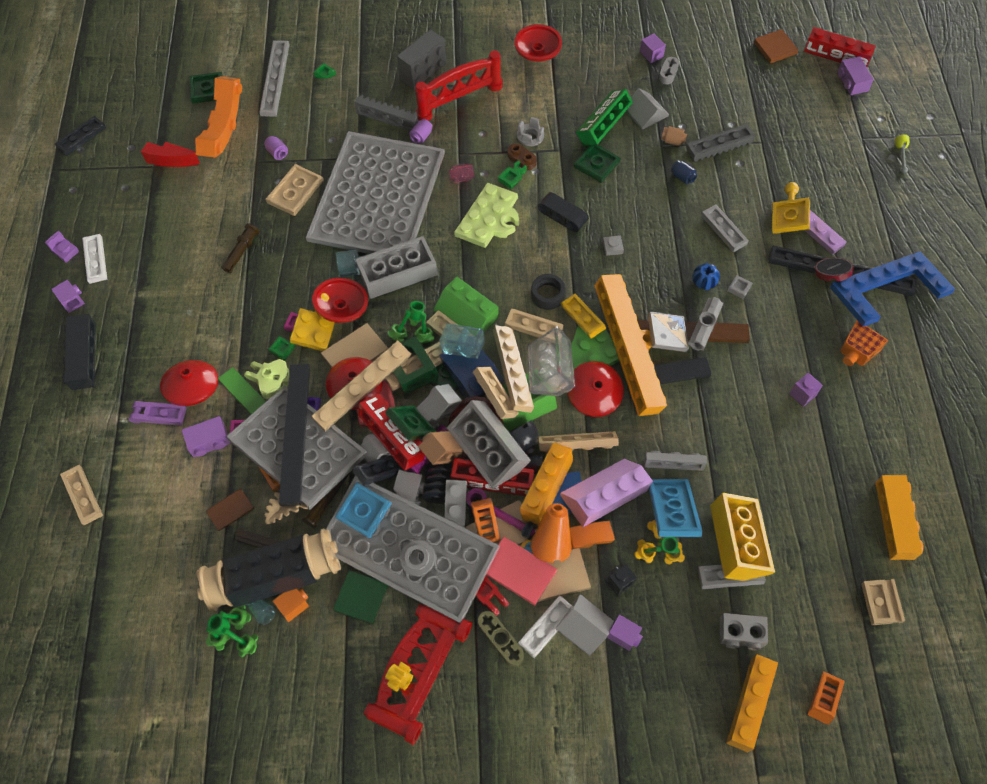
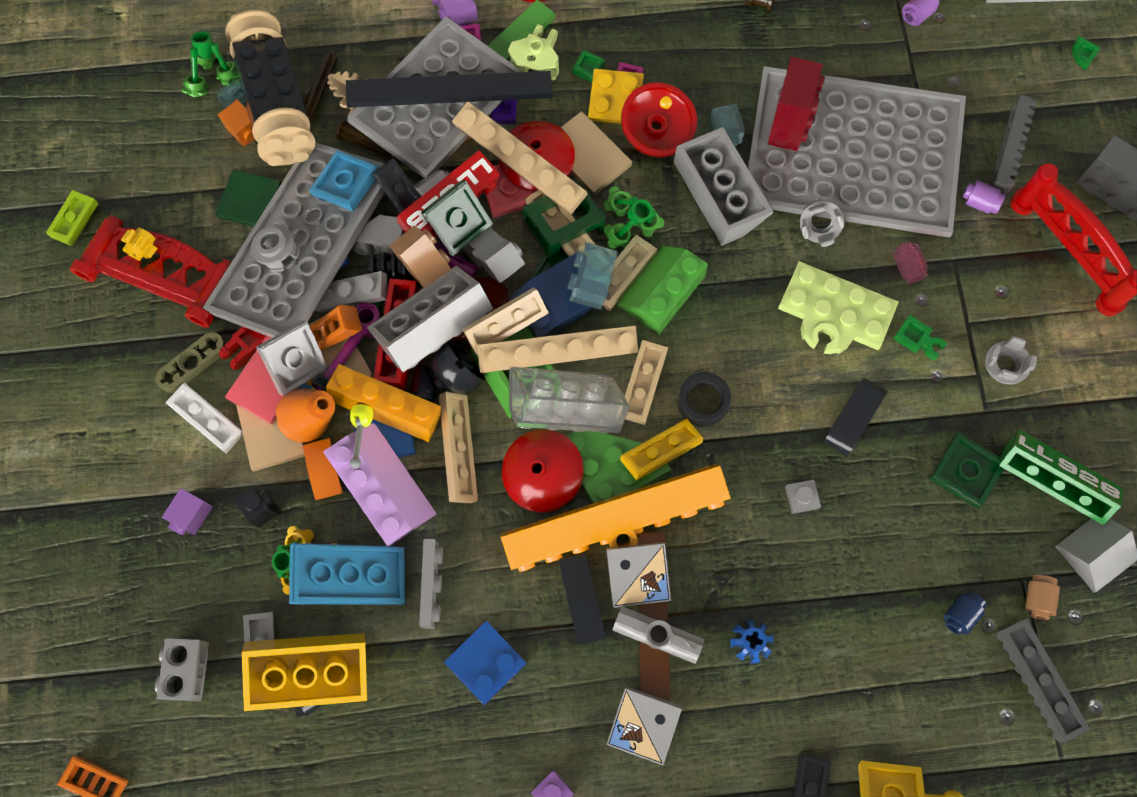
camera: 90 degrees right, 10 degrees up
reddish brown slope [206,489,254,531] -> none
tan tile [266,164,324,216] -> none
reddish brown plate [508,144,537,170] -> none
light grey slope [555,594,614,656] -> none
light grey plate [701,204,749,252] -> none
light orange brick [726,654,778,753] -> none
light grey tile [727,275,753,299] -> none
none -> lime plate [46,190,99,246]
none -> light grey tile [256,320,329,396]
none -> hinge [350,404,374,469]
none -> blue plate [444,621,527,705]
none -> tile [606,686,682,765]
none -> dark red brick [767,57,825,151]
none -> light grey piece [800,200,844,247]

